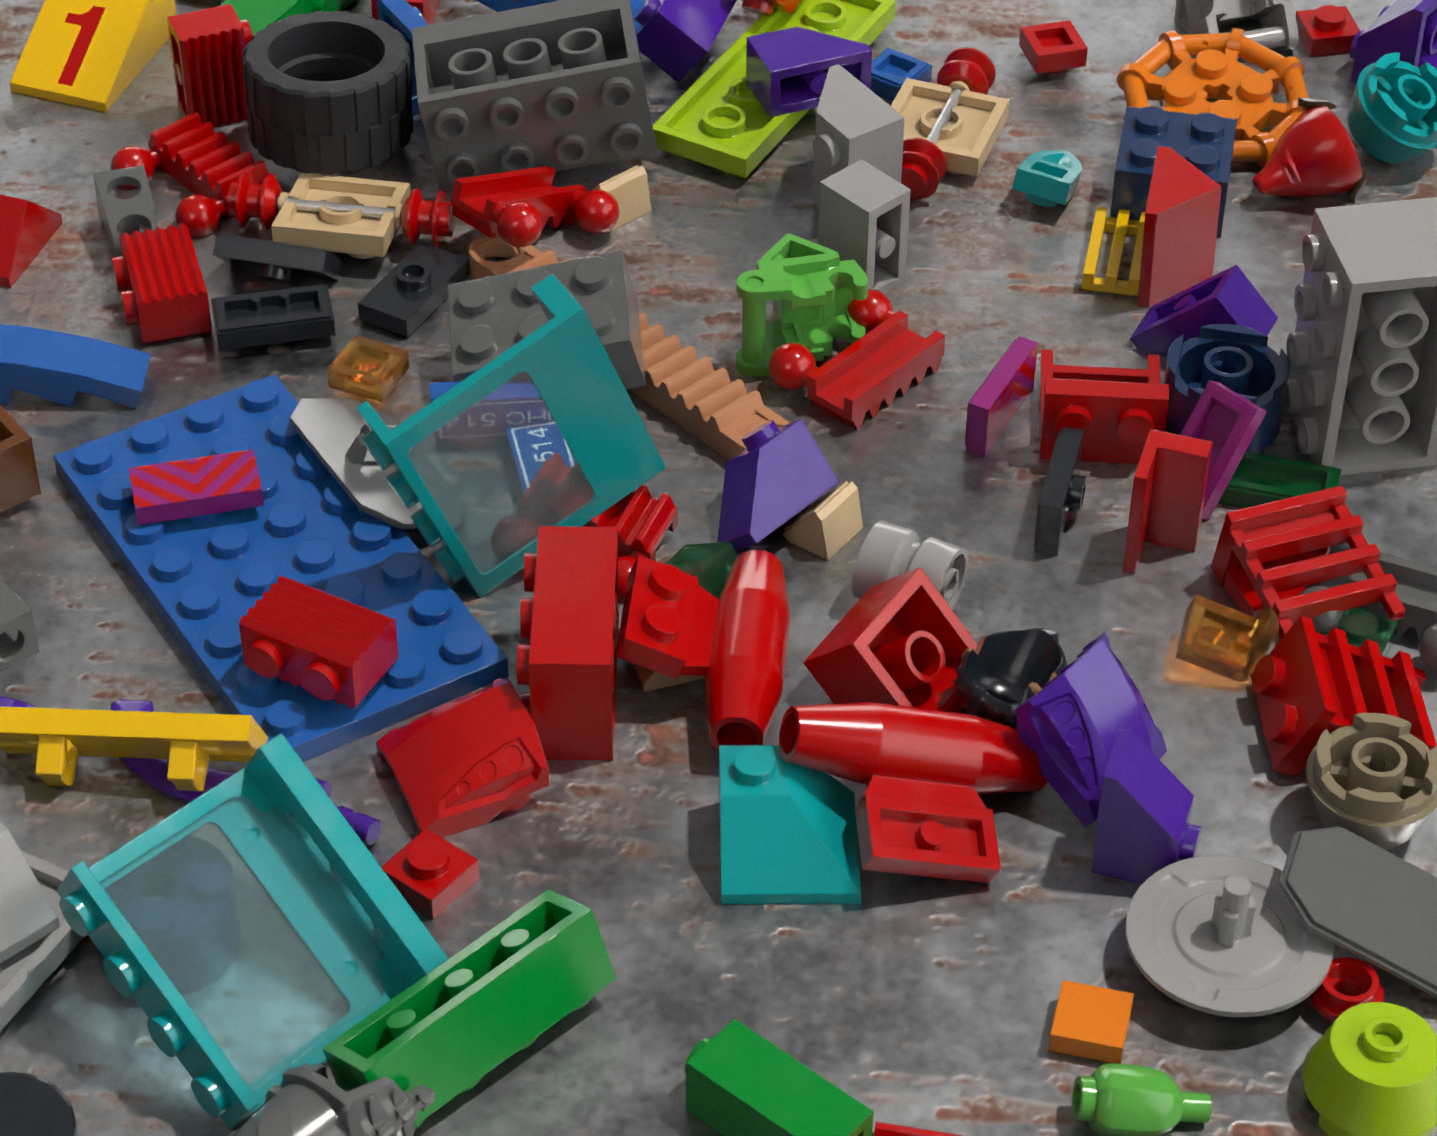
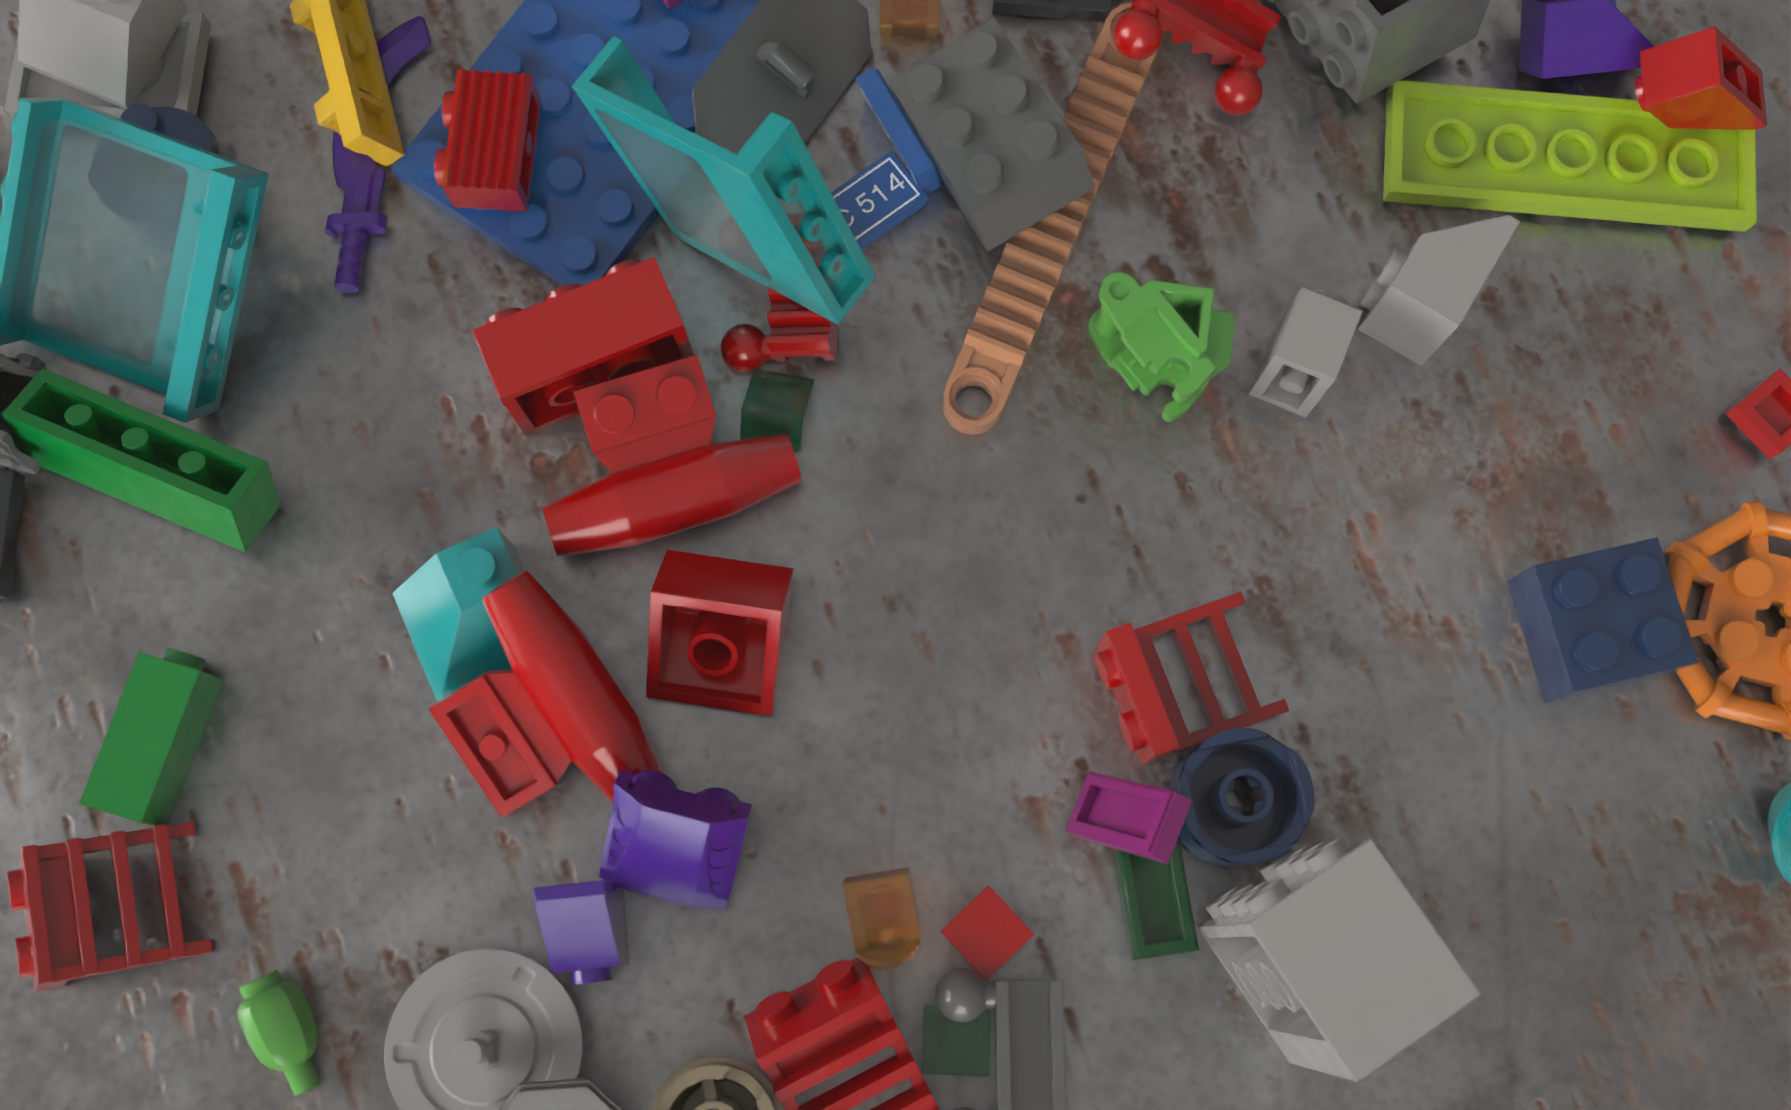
camera: 65 degrees right, 35 degrees up
red slope [376,679,549,838] -> none
red plate [381,828,480,919] -> none
tan slope [594,165,652,232] -> none
dark purple slope [717,419,839,556] -> none
dark purple slope [746,27,872,117] -> none
red gear [769,289,945,430] -> none
tan slope [783,481,863,561] -> none
light grey wheel [852,520,968,610] -> none
blue tile [870,48,932,101] -> none
plate [891,47,1010,200] -> none
black hair [952,628,1068,729] -> none
magenta tile [965,336,1038,456] -> none
teal plate [1012,150,1082,207] -> none
black plate [1034,427,1087,556] -> none
orange tile [1048,980,1134,1064] -> none
yellow tile [1081,206,1145,296] -> none
red panel [1122,429,1213,574] -> none
dark purple slope [1130,264,1278,357] -> none
red slope [1137,146,1221,307] -> none
red plate [1211,486,1406,639] -> none
red hat [1252,98,1369,204] -> none

